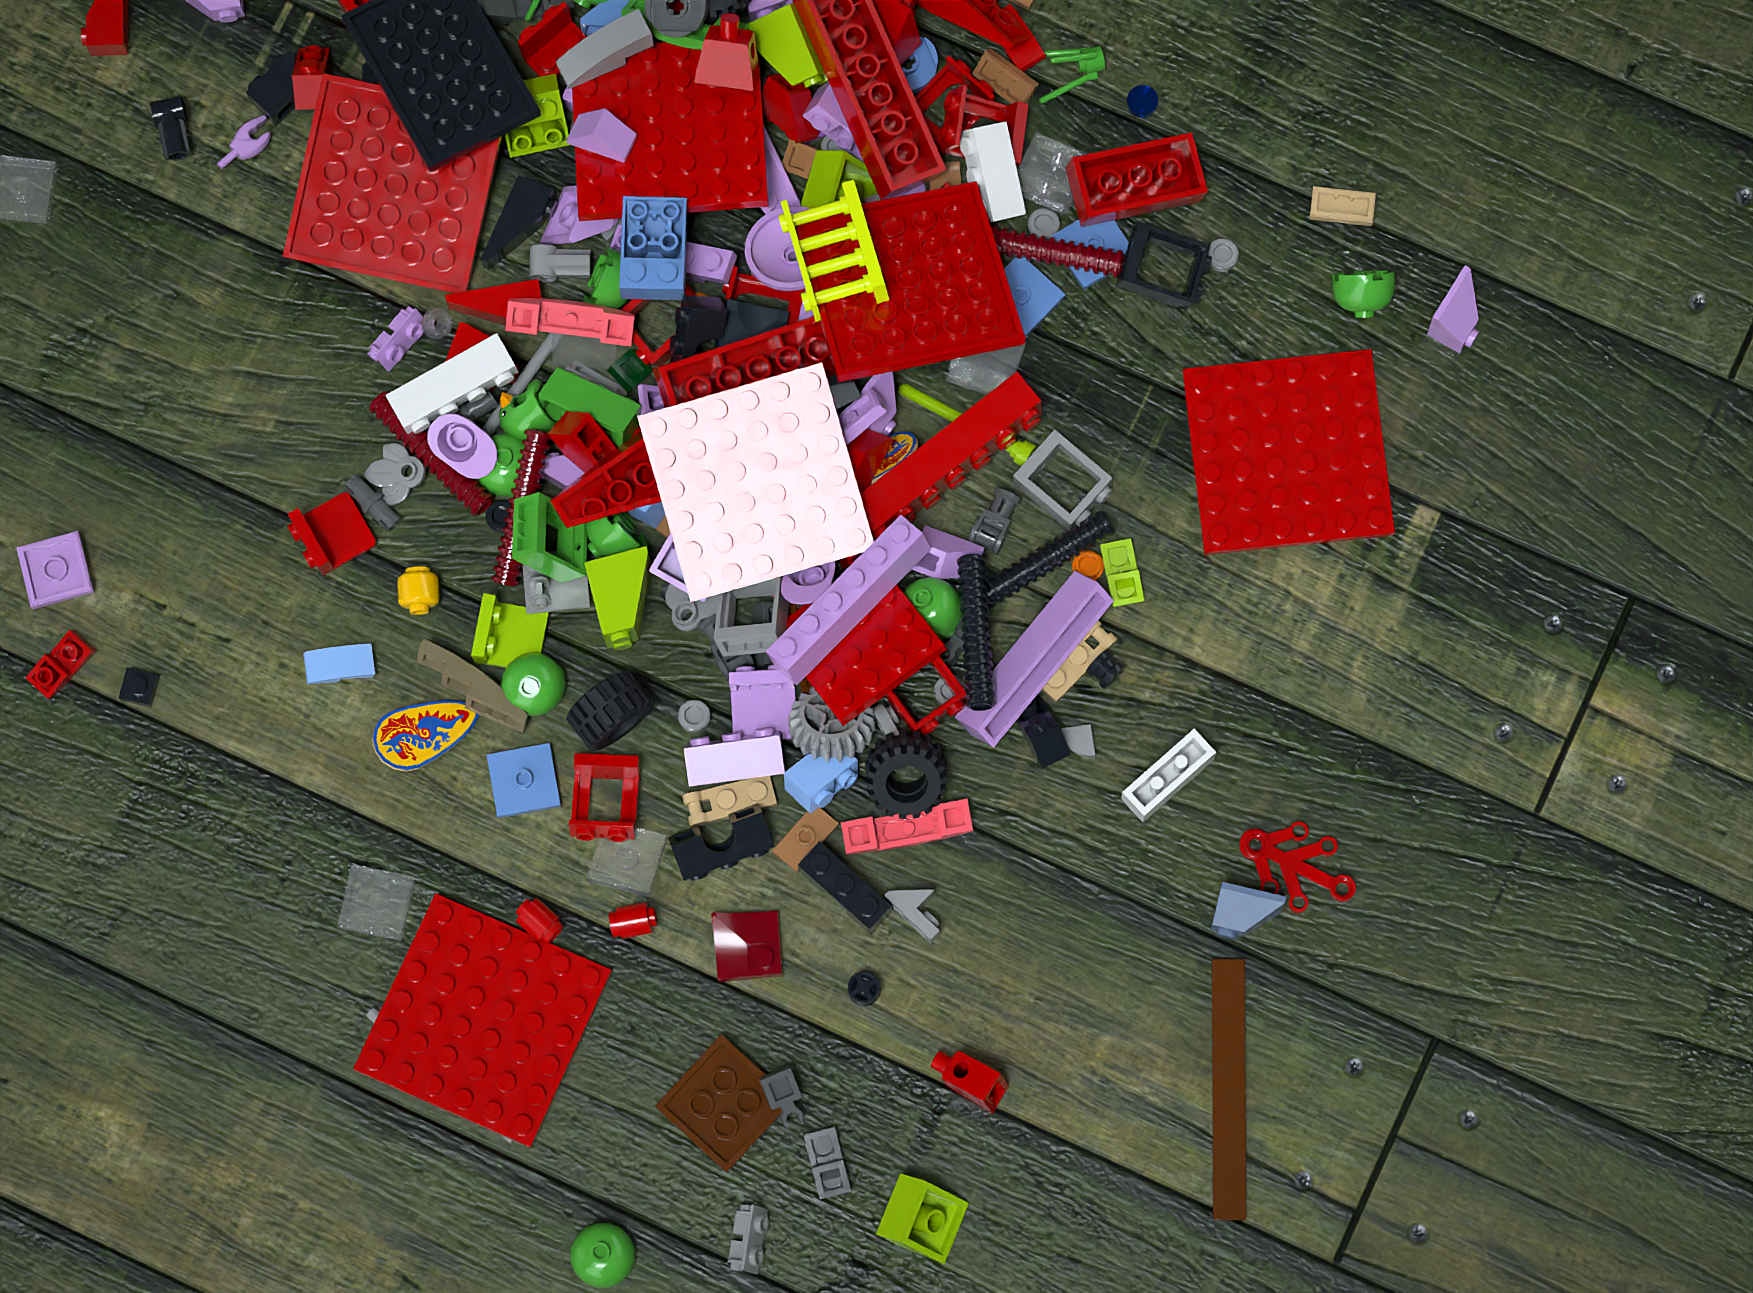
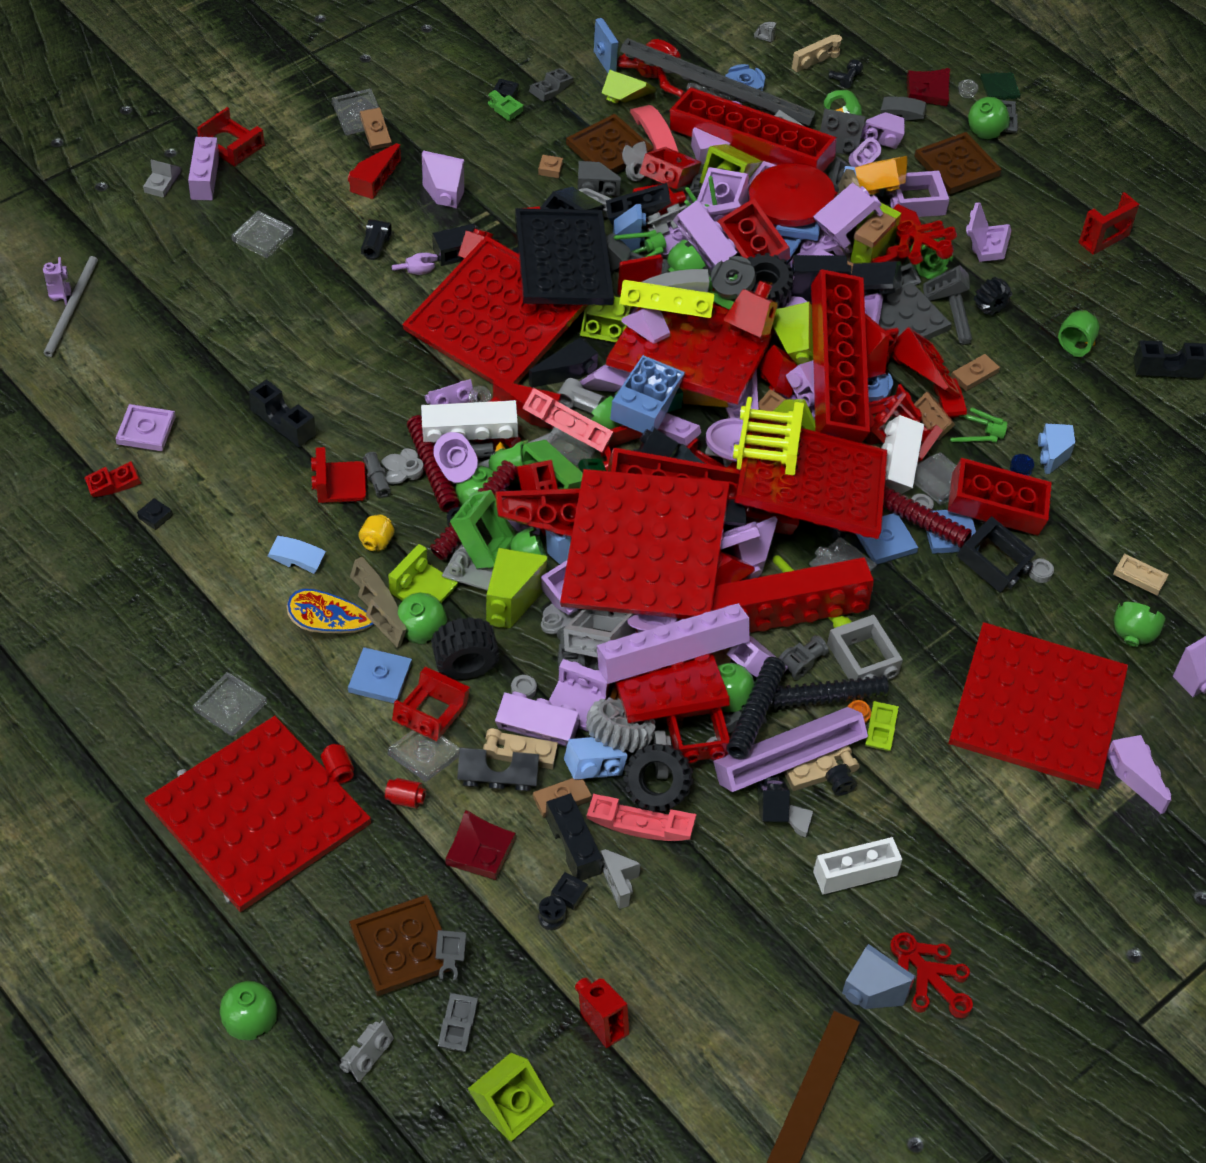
camera: 15 degrees right, 25 degrees down
none -> black arch [249,379,316,448]
none -> black plate [551,872,588,910]
none -> neon yellow fence [620,280,714,318]
none -> light blue slope [1038,424,1075,474]
none -> lavender slope [1107,735,1171,814]

